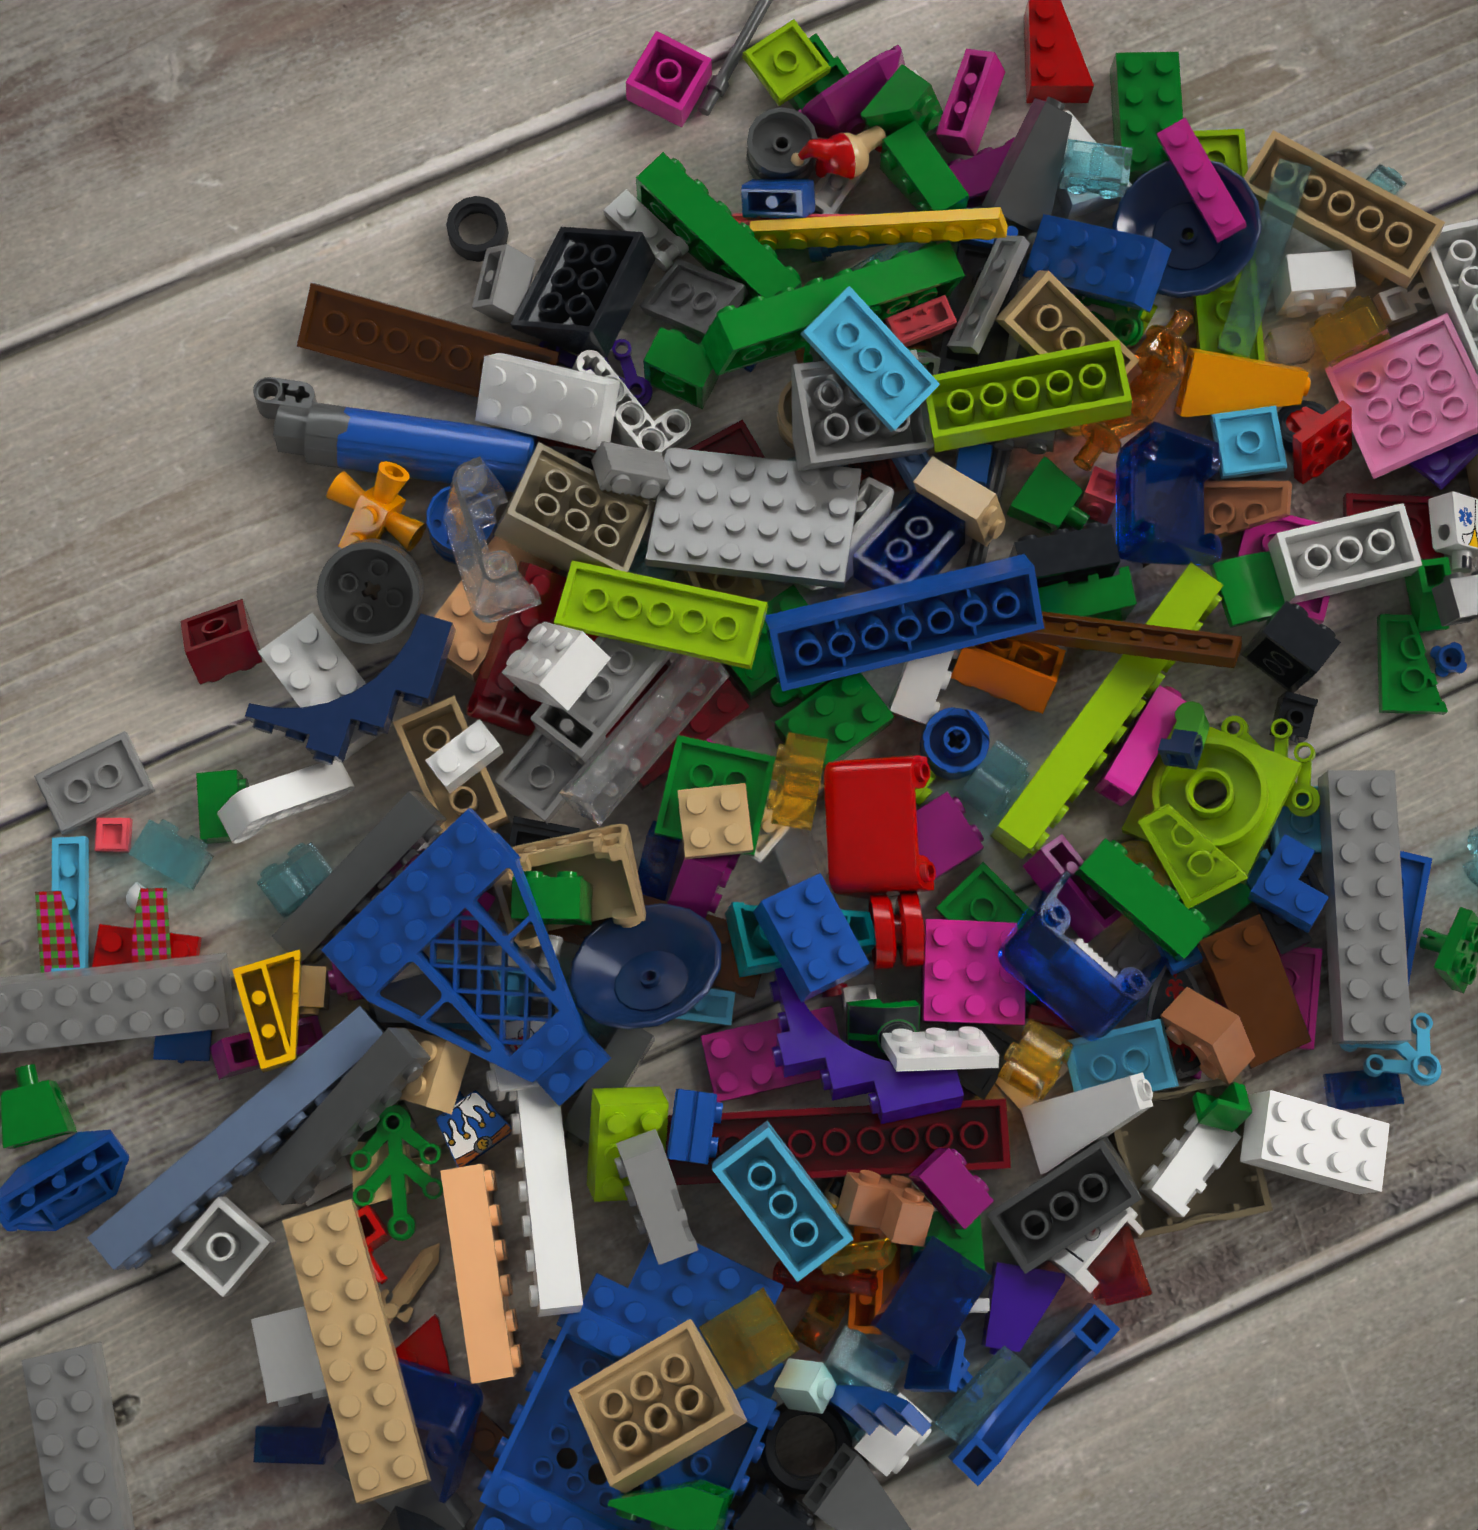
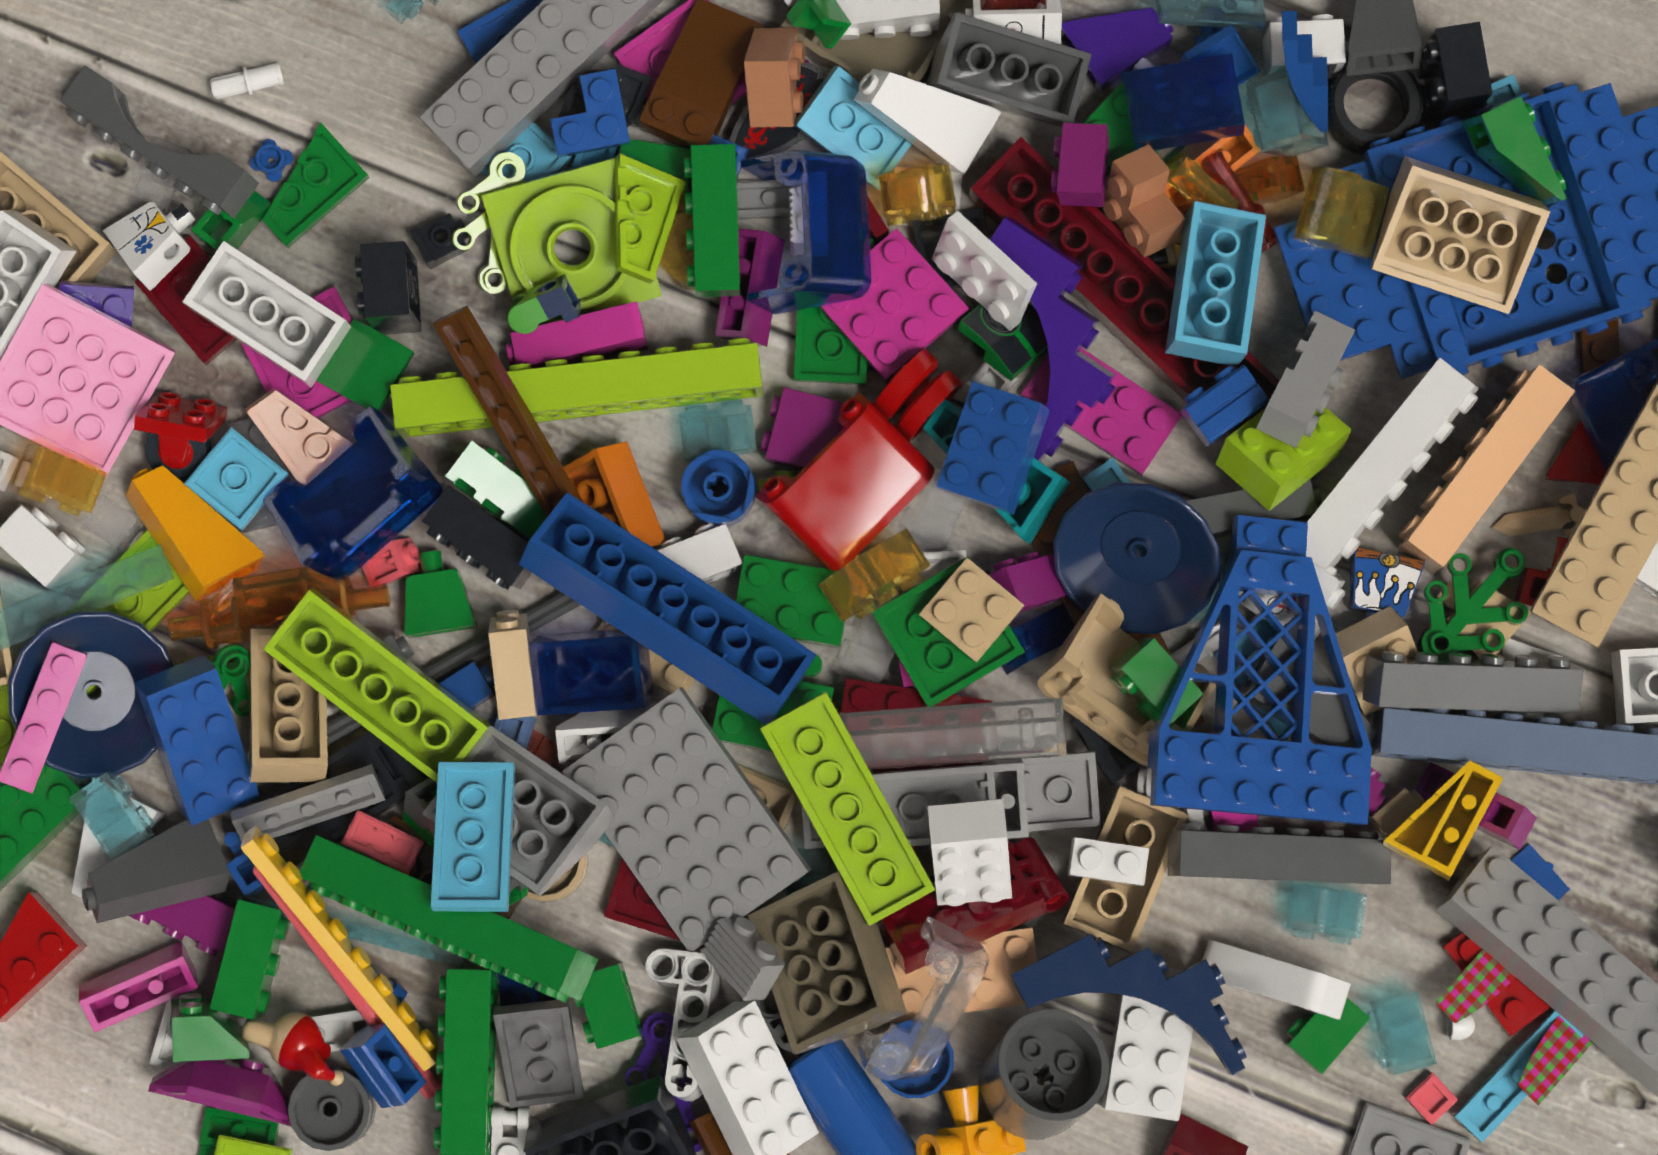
camera: 125 degrees left, 5 degrees up
light aqua brick [774,1358,837,1414] -> none

